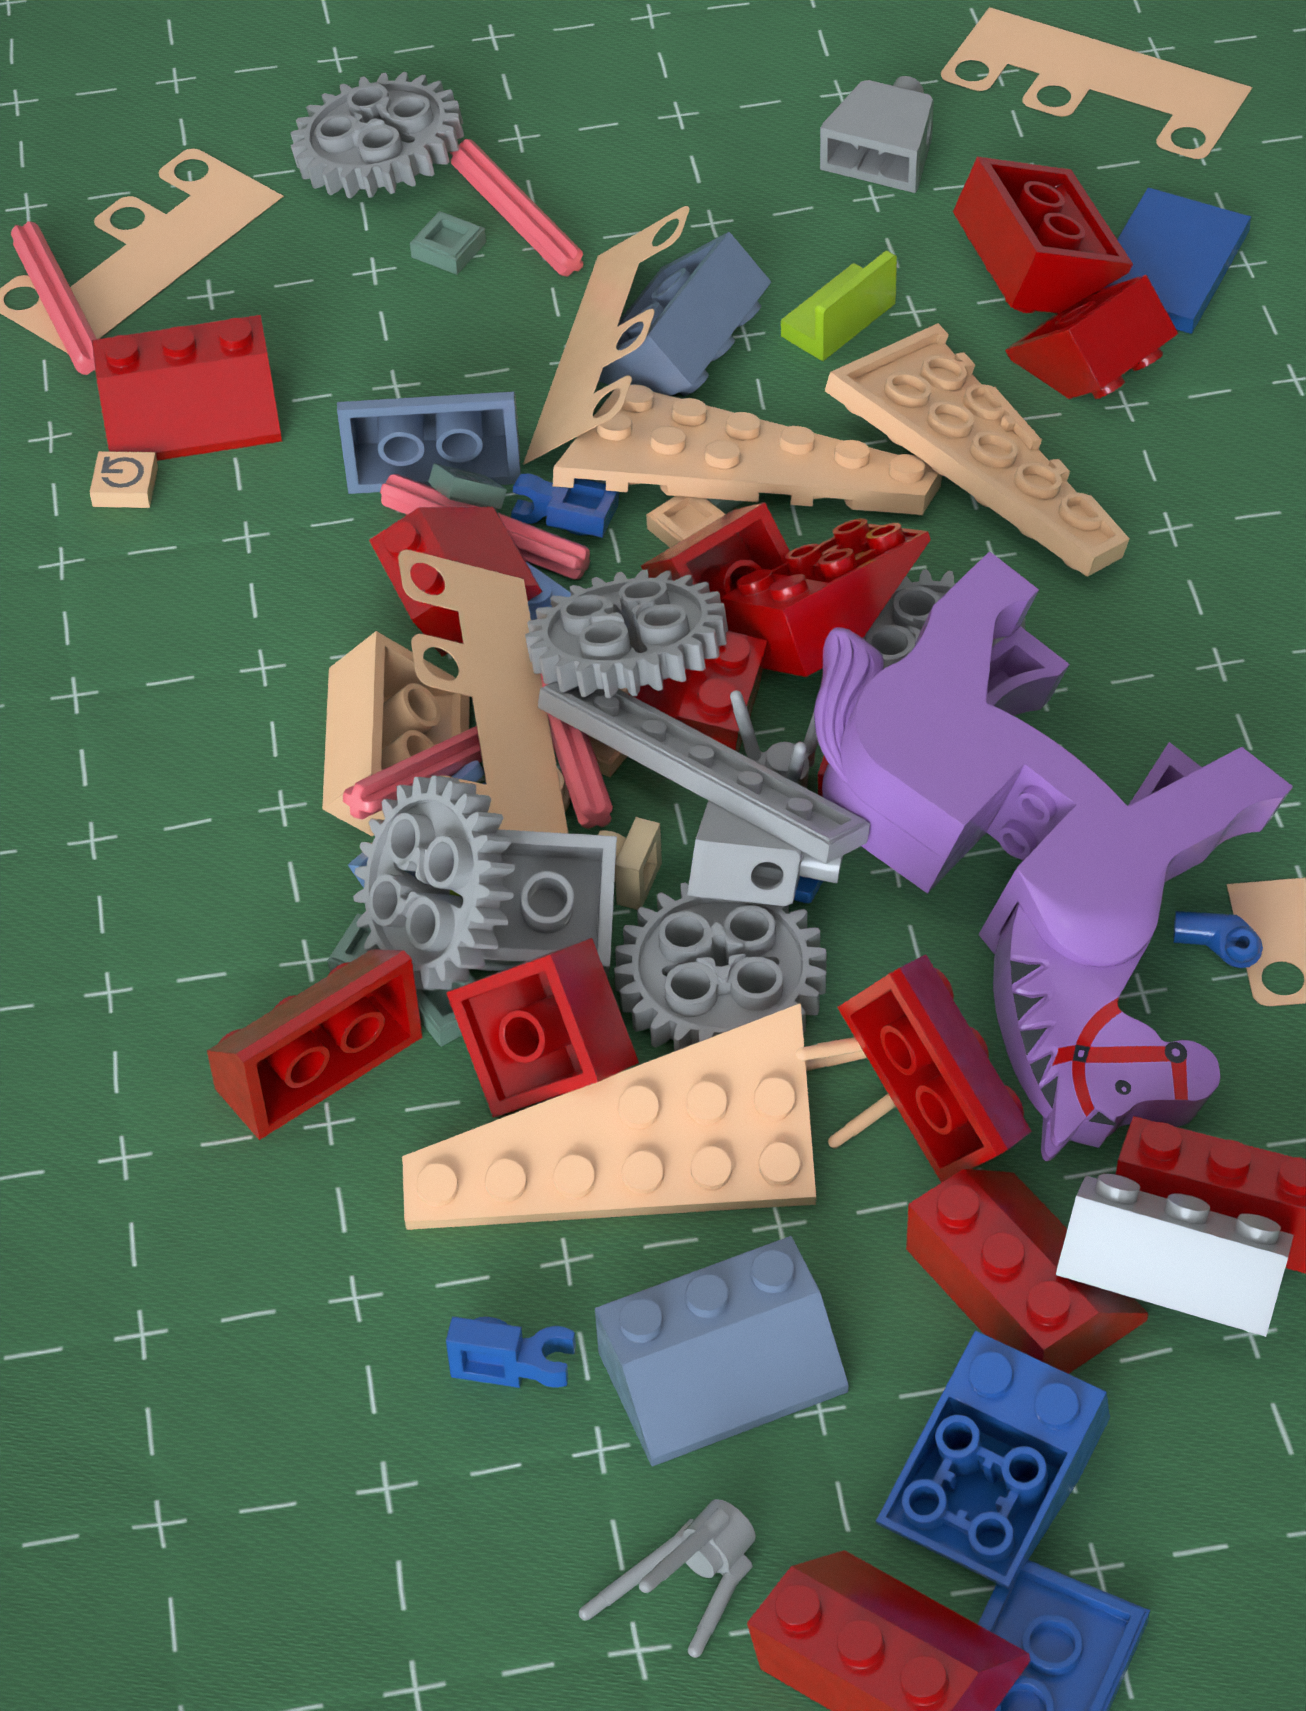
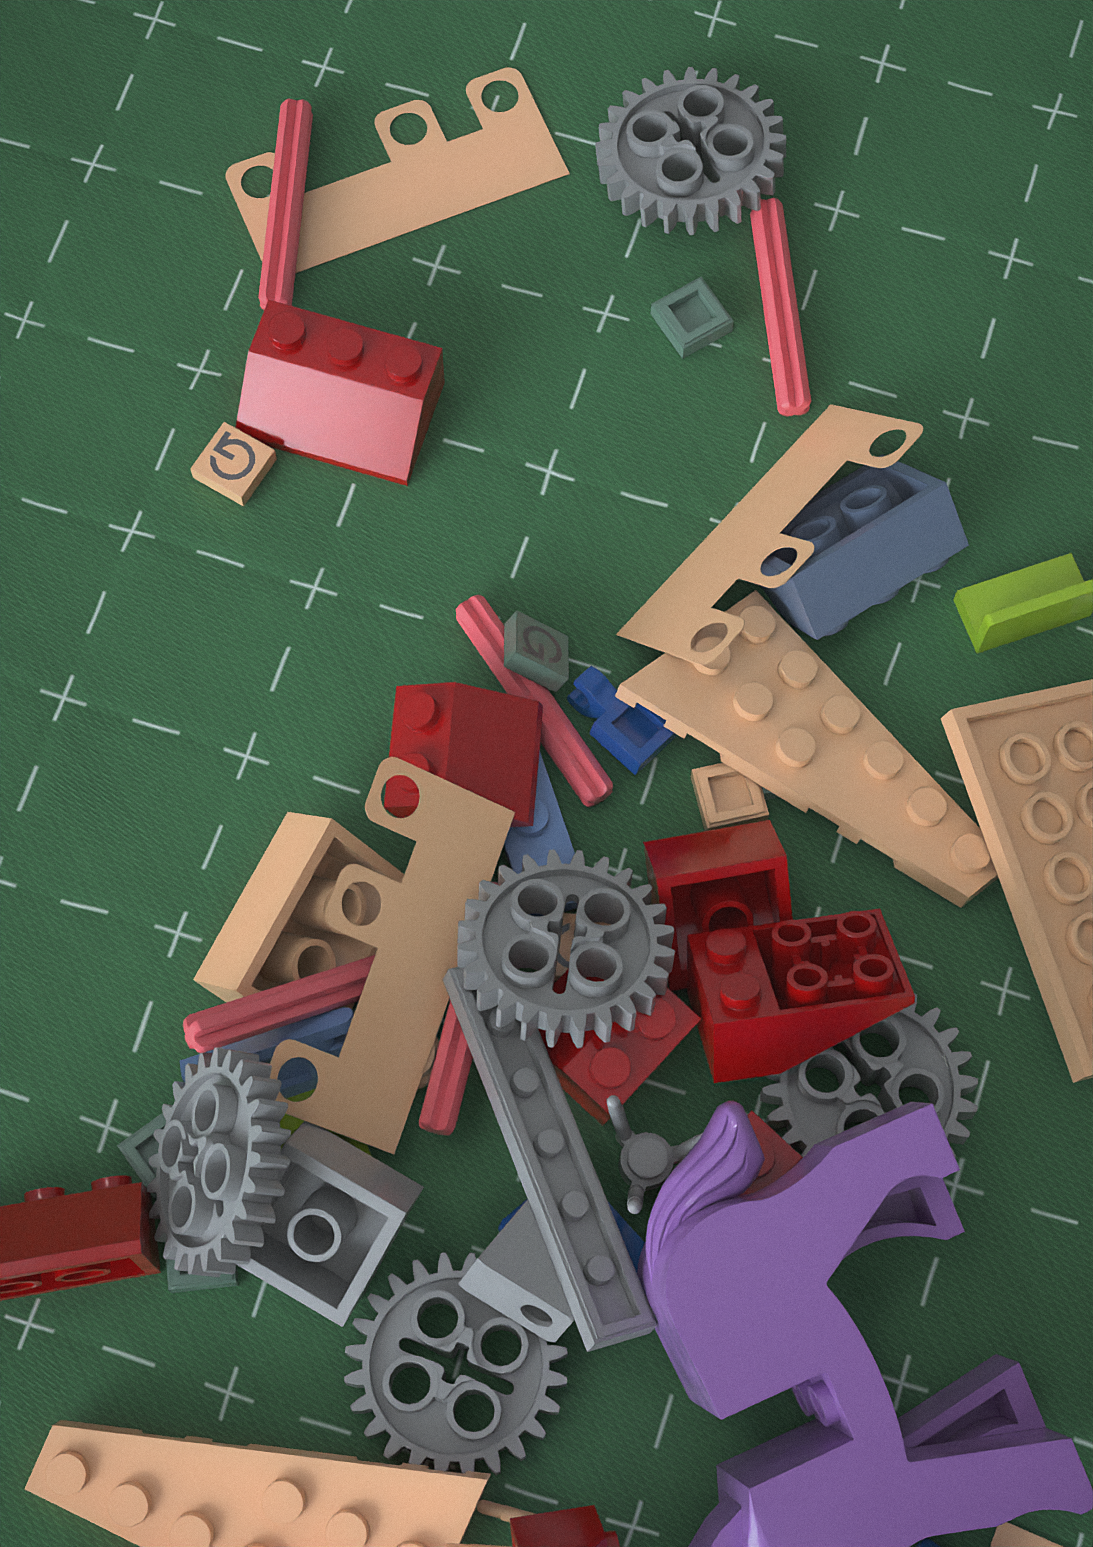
camera: 25 degrees right, 20 degrees up
sand blue slope [337,392,521,494] -> none
red slope [446,938,639,1118] -> none
tan tile [598,817,662,910] -> none

